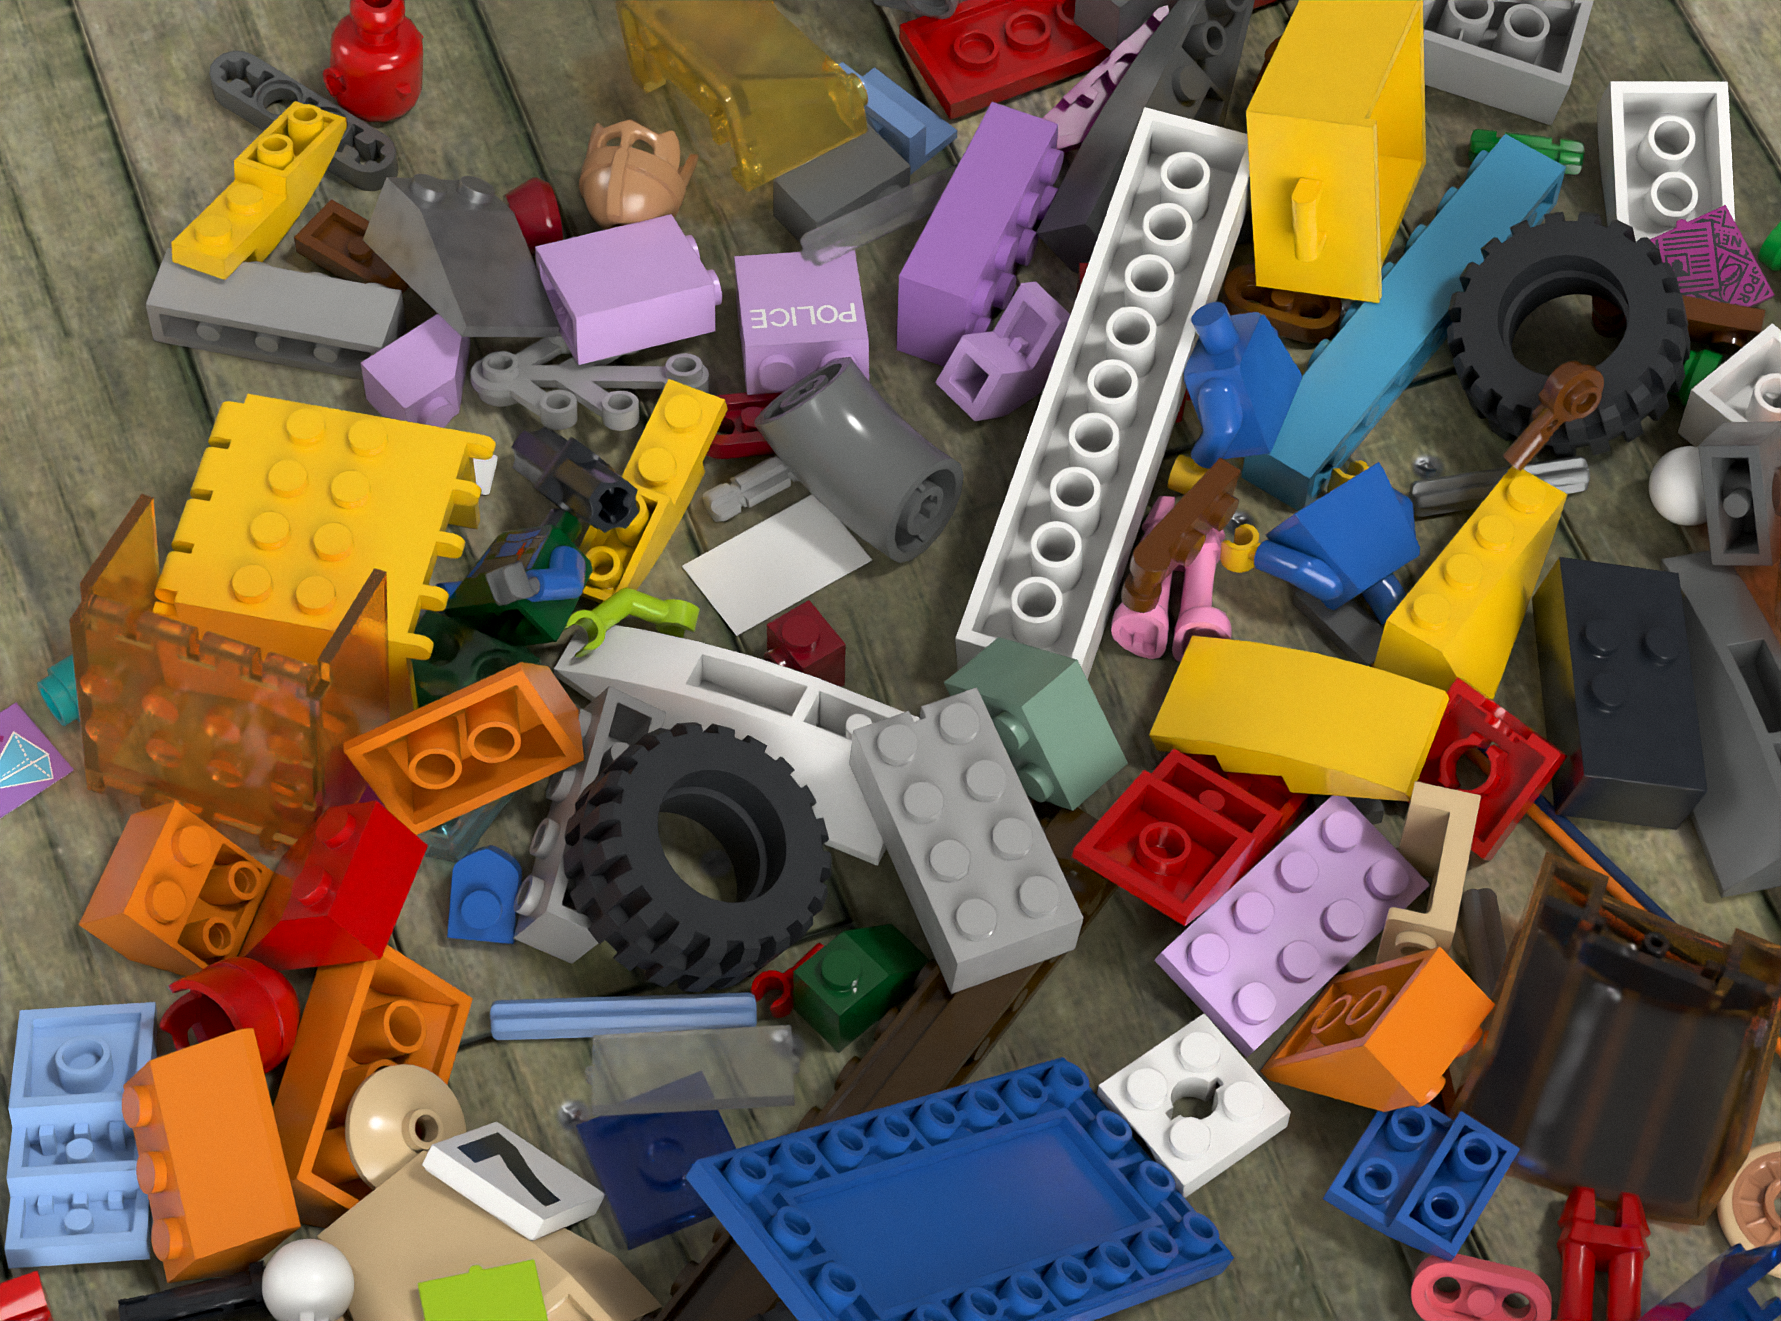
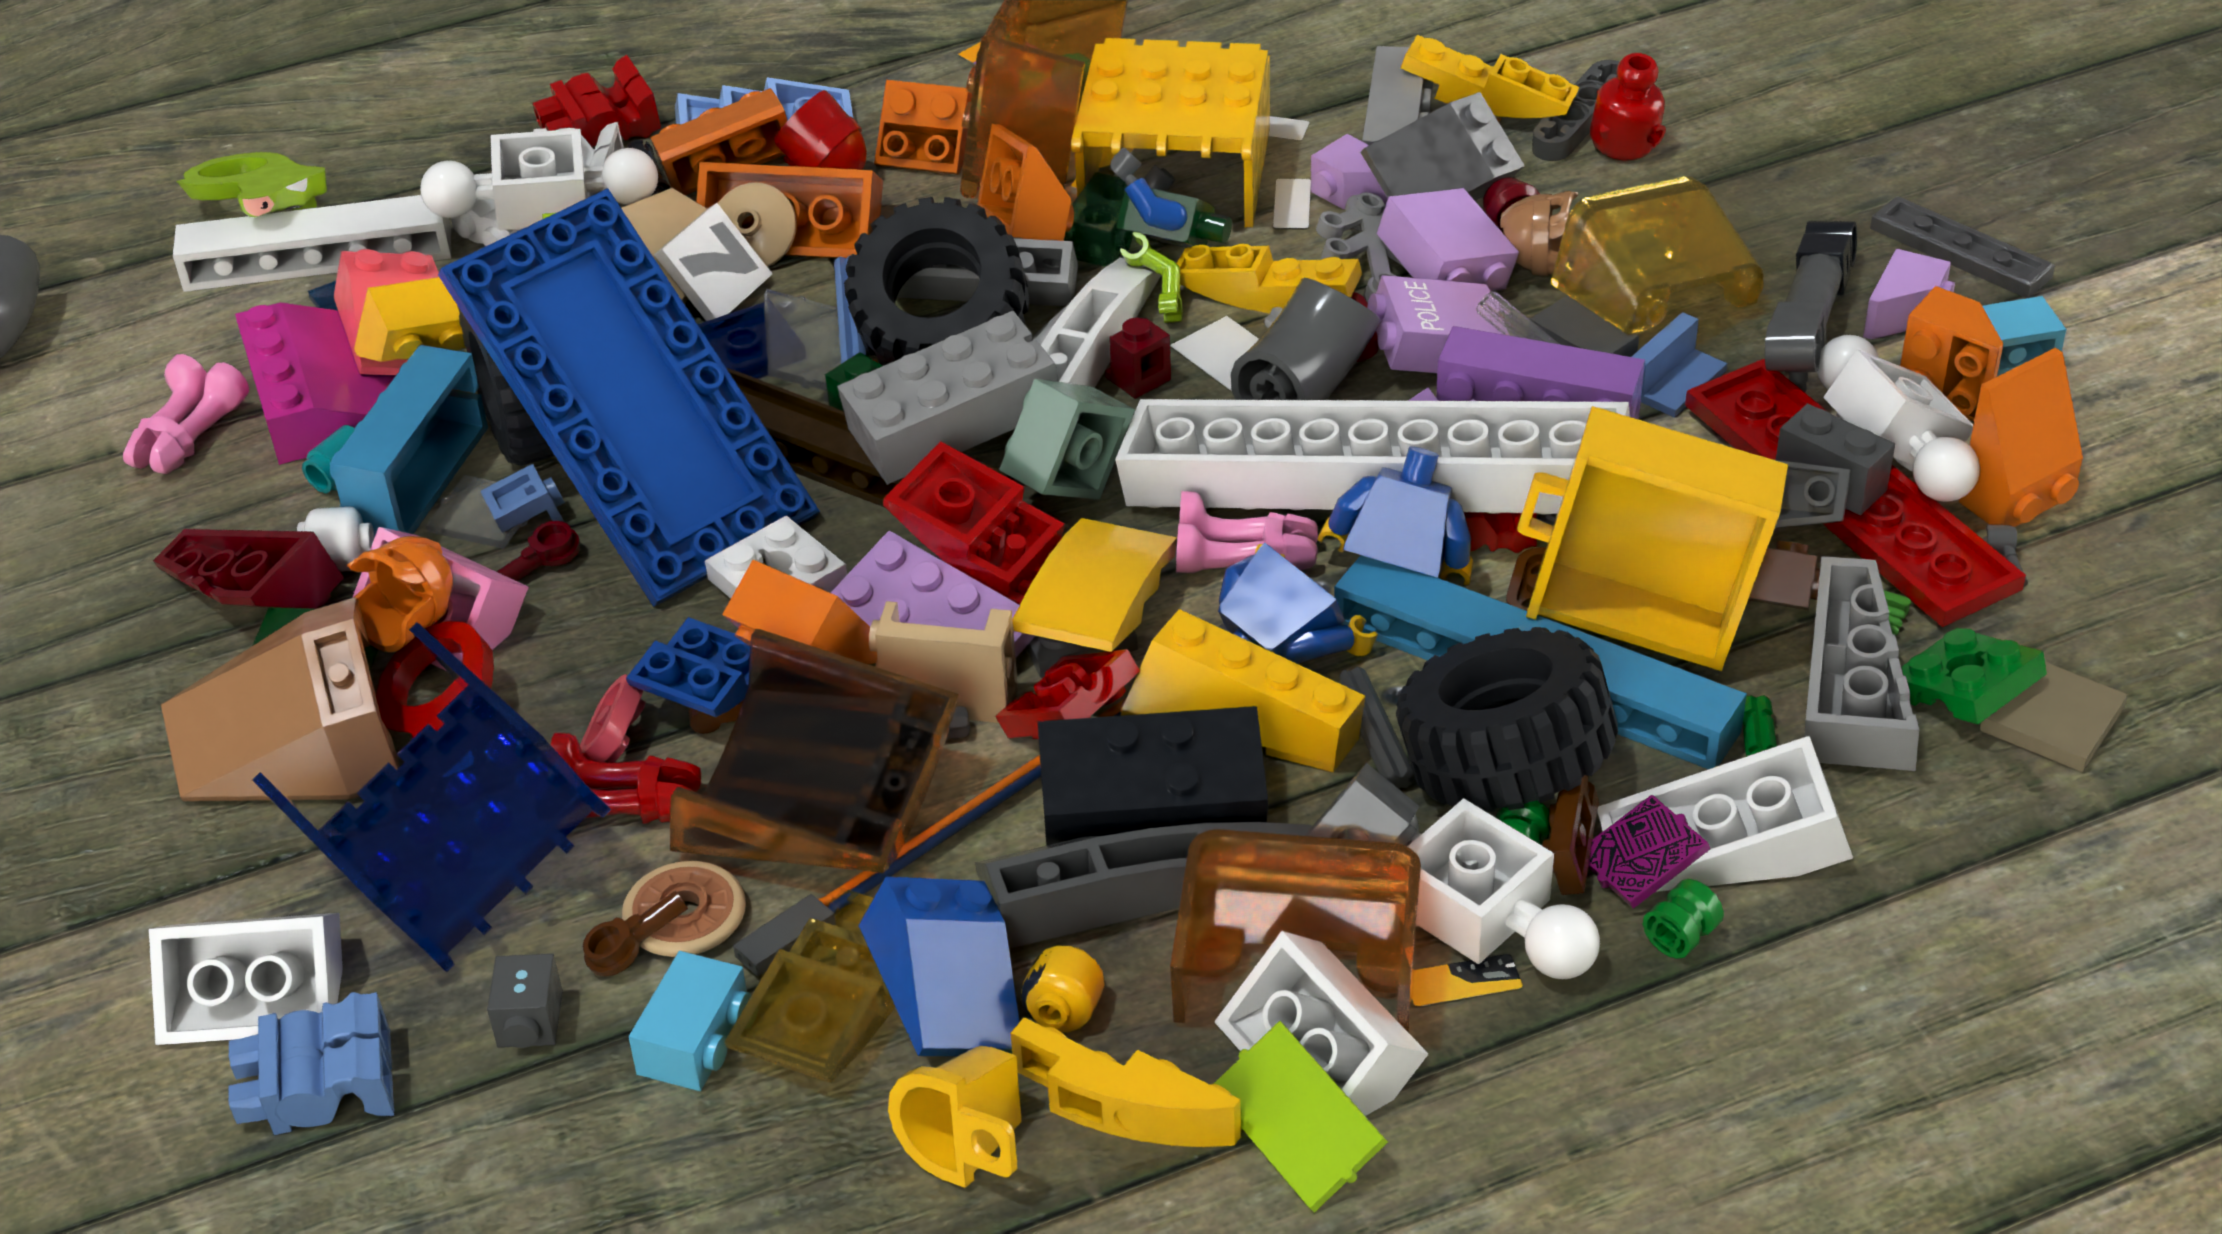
camera: 90 degrees right, 15 degrees down
red slope [238,800,428,971] -> none
black piece [511,426,639,533] -> none
reddish brown plate [1121,458,1241,613] -> none
reddish brown plate [1502,361,1604,471] -> none

